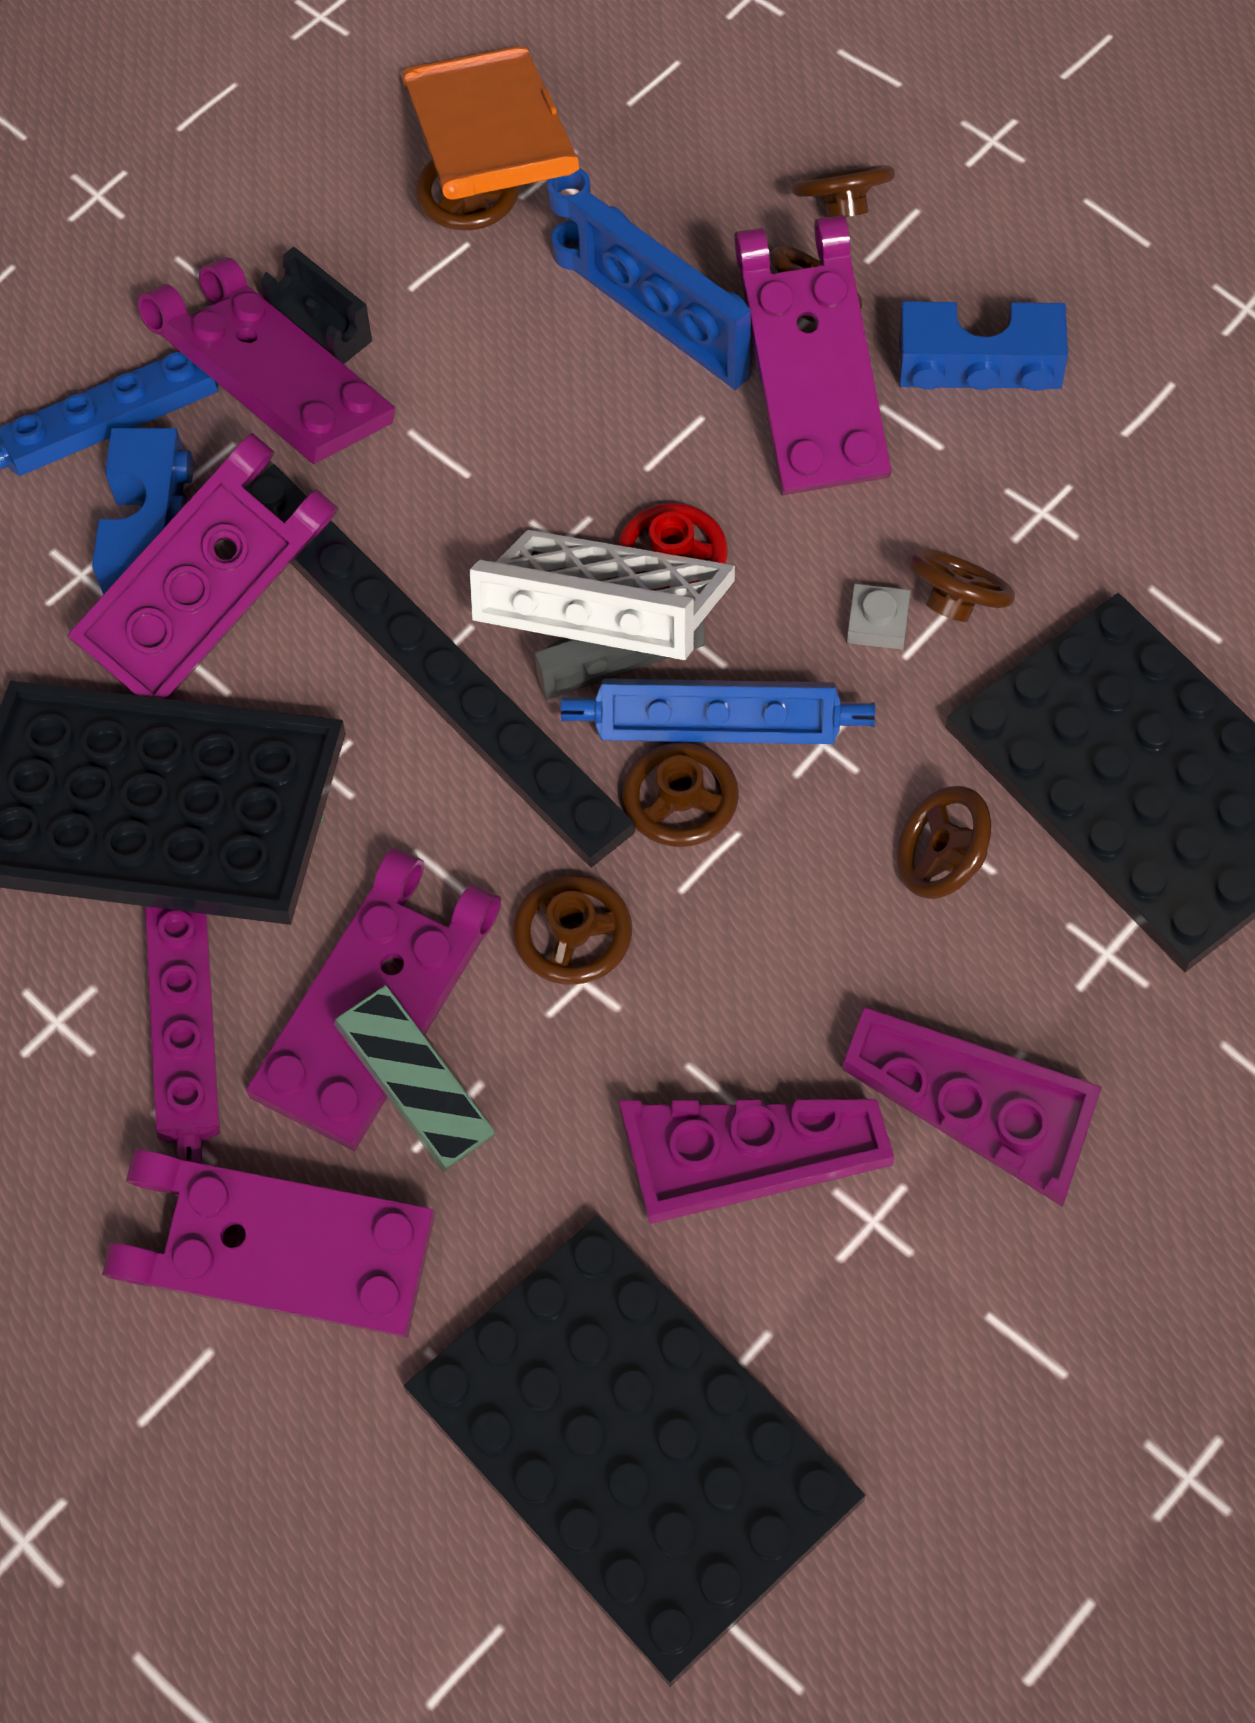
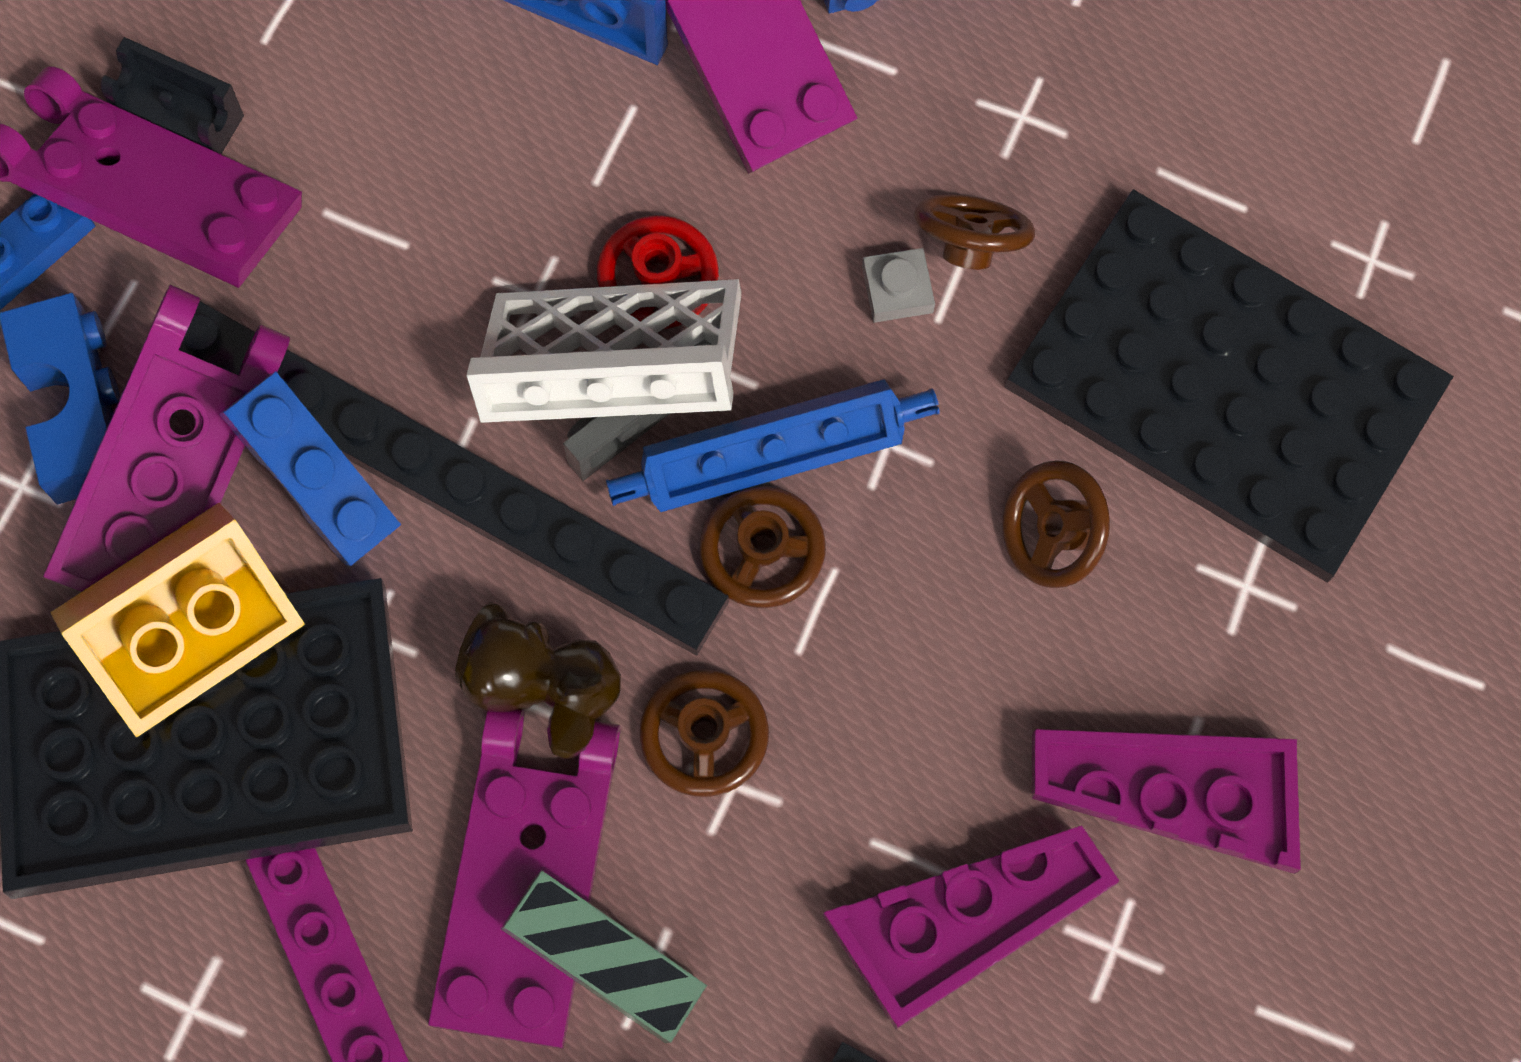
camera: 25 degrees left, 10 degrees up
none -> yellow slope [50,503,305,738]
none -> blue arch [219,372,401,566]
none -> dark brown animal [455,602,621,758]

